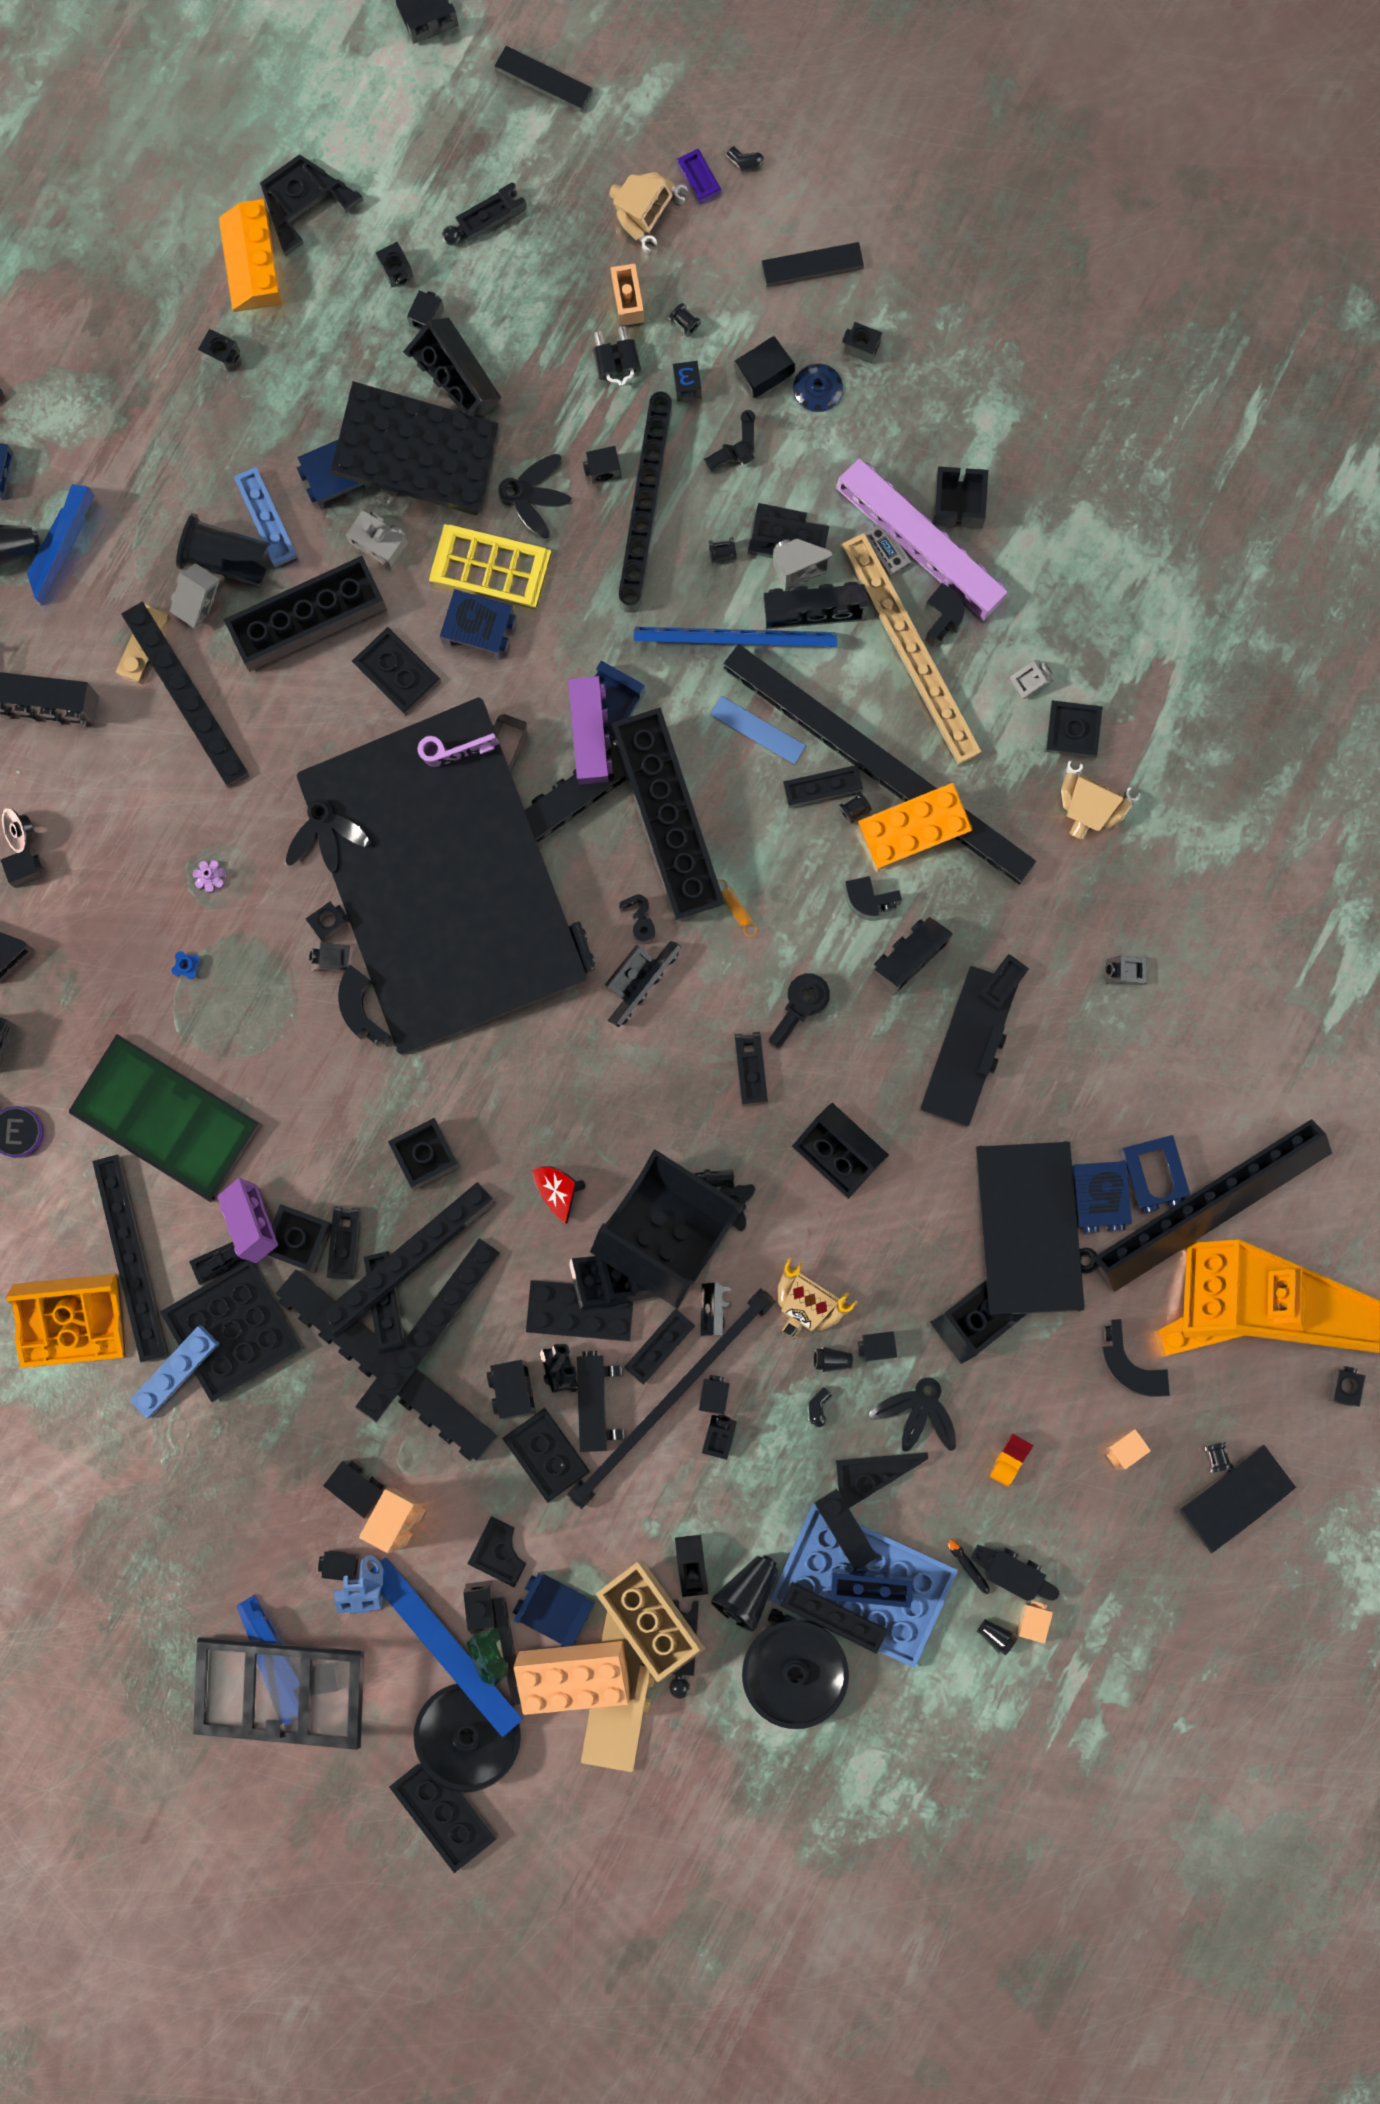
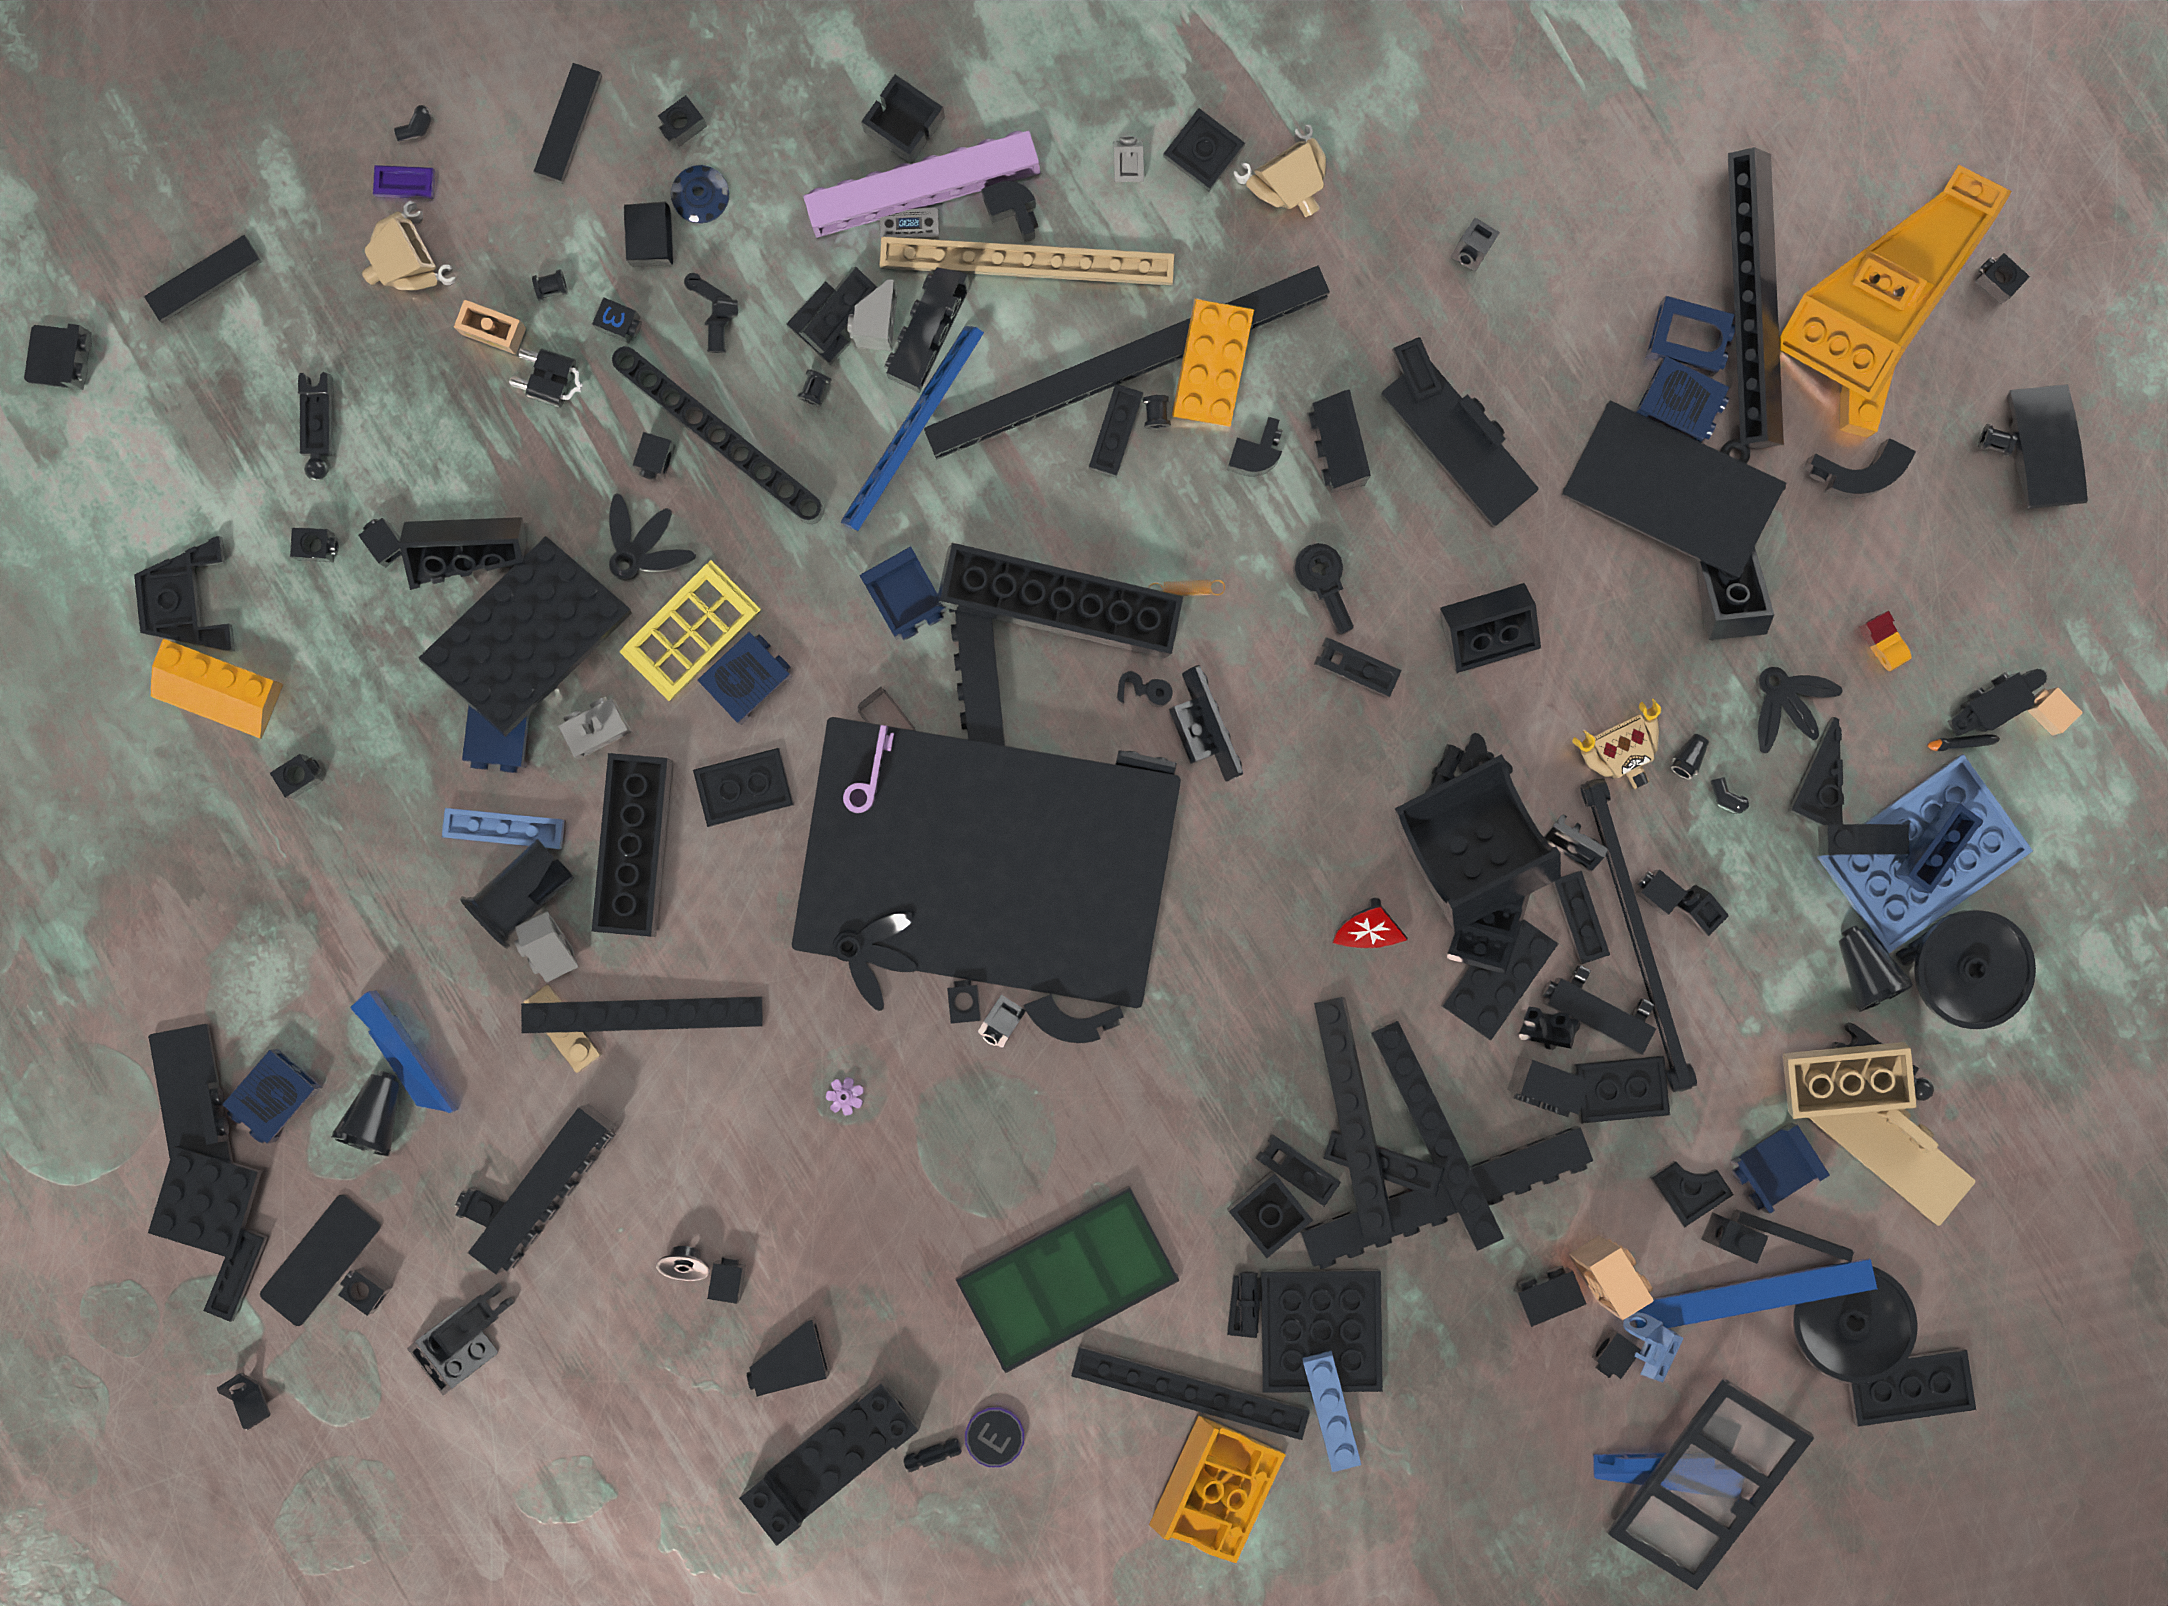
camera: 65 degrees left, 5 degrees up
blue plate [171,951,200,979] -> none
medium lavender brick [217,1178,278,1263] -> none
black brick [388,1118,460,1190] -> none
clear green leg [466,1628,509,1686] -> none
light nougat brick [513,1641,632,1715] -> none
medium lavender brick [568,676,613,785] -> none
black slope [675,1534,708,1597] -> none
medium blue sticker [710,696,806,764] -> none
black tile [781,1582,888,1654] -> none
black brick [857,1331,897,1362] -> none
black cone [977,1619,1018,1656] -> none
light nougat brick [1106,1429,1151,1469] -> none

